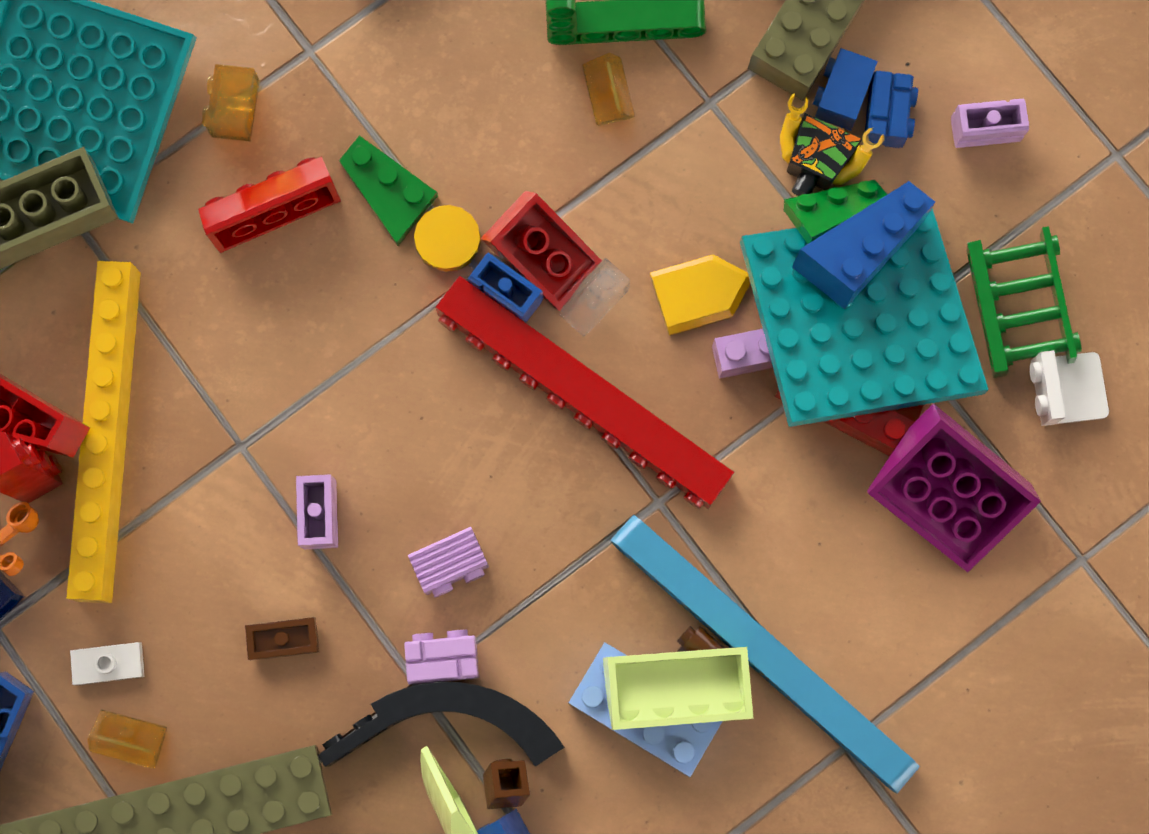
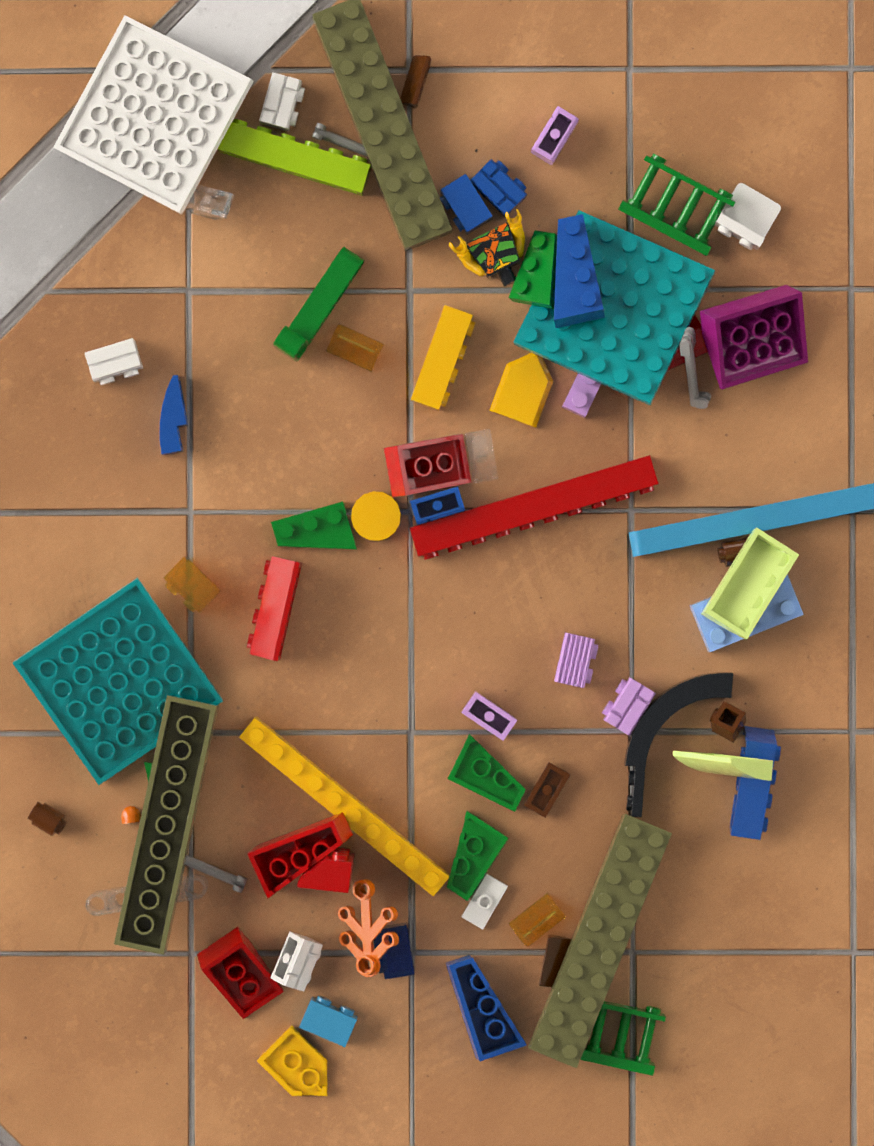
camera: 55 degrees left, 10 degrees up
none -> yellow brick [411,305,476,411]
none -> green wing [447,734,526,812]
none -> green wing [447,811,509,901]
none -> reddish brown slope [539,935,572,987]
none -> light grey hinge [680,327,711,409]

